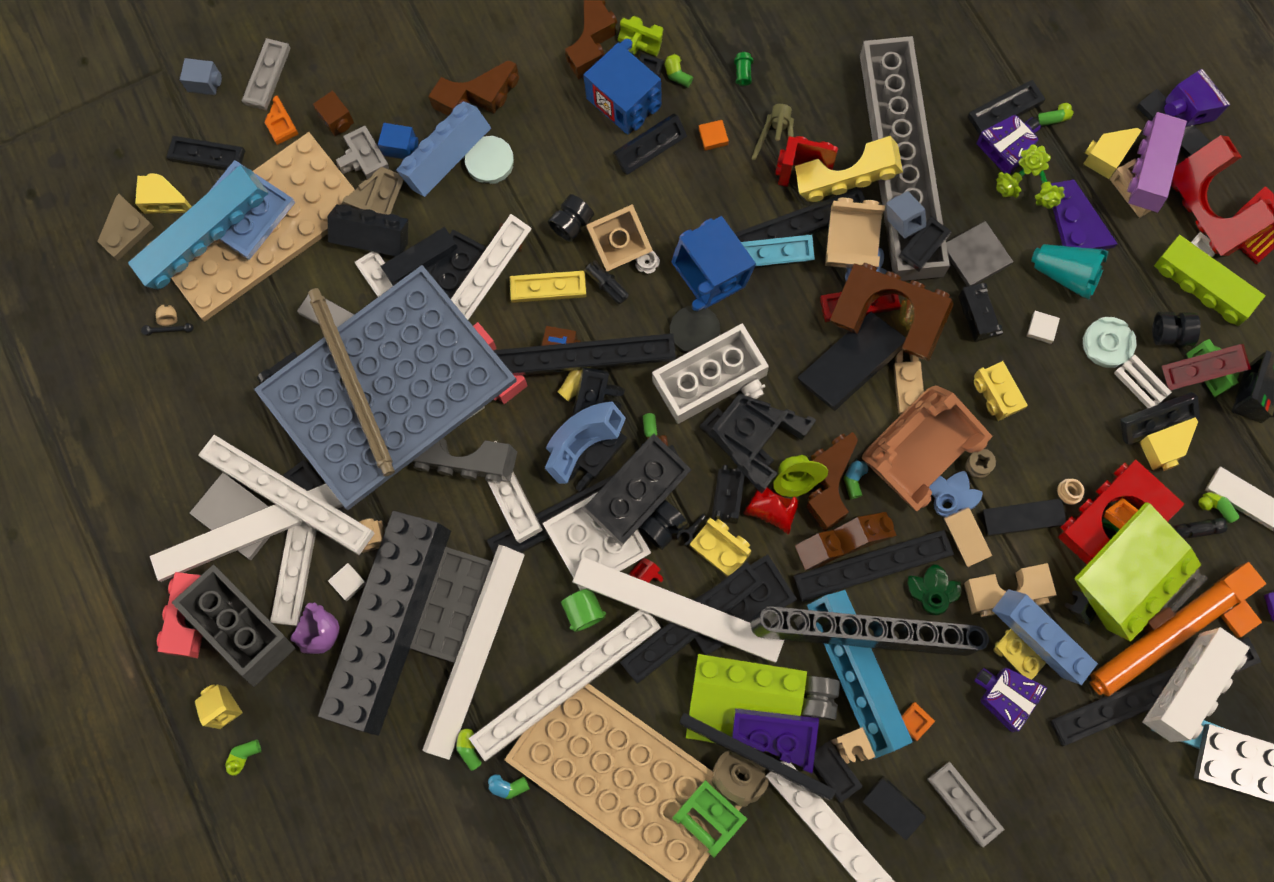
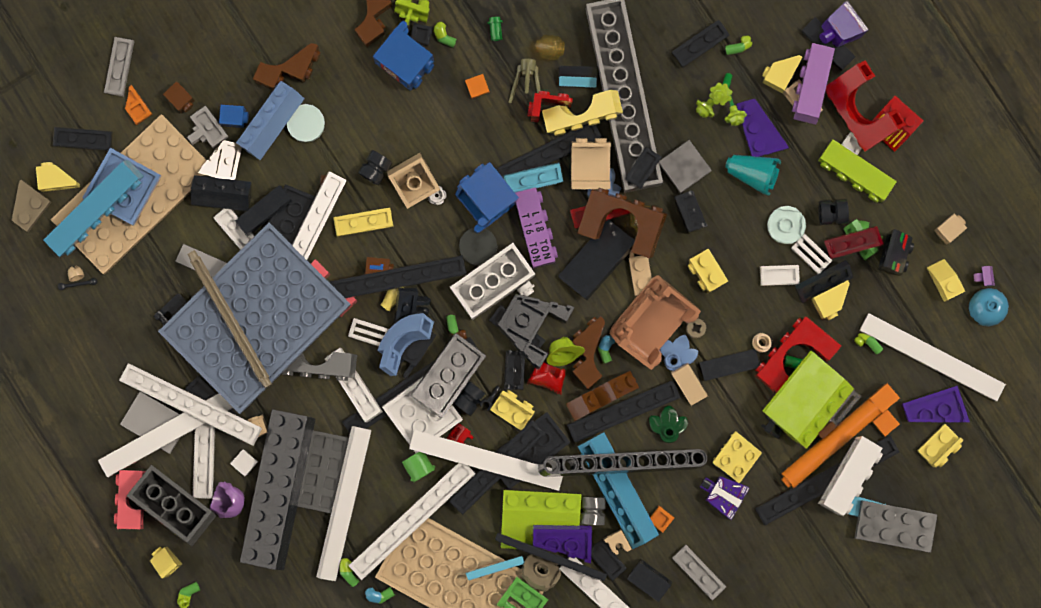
camera: 15 degrees left, 10 degrees up
sand blue brick [180,58,222,95] -> none
black axle [585,260,629,304] -> none
black plate [613,113,687,175] -> none
sand blue brick [886,191,926,239] -> none
tan arch [964,563,1057,617] -> none
dark purple torso [976,115,1041,175] -> none
medium blue brick [992,589,1098,685] -> none
white tile [1026,311,1060,344] -> none
orange tile [1103,498,1138,529] -> none
black axle [1173,518,1228,539] -> none
none -> white tile [348,318,389,346]
none -> medium azure tile [466,556,524,580]
none -> medium lavender brick [515,187,558,269]
none -> clear yellow head [536,35,565,60]
none -> slope [559,66,598,88]
none -> white tile [760,265,800,286]

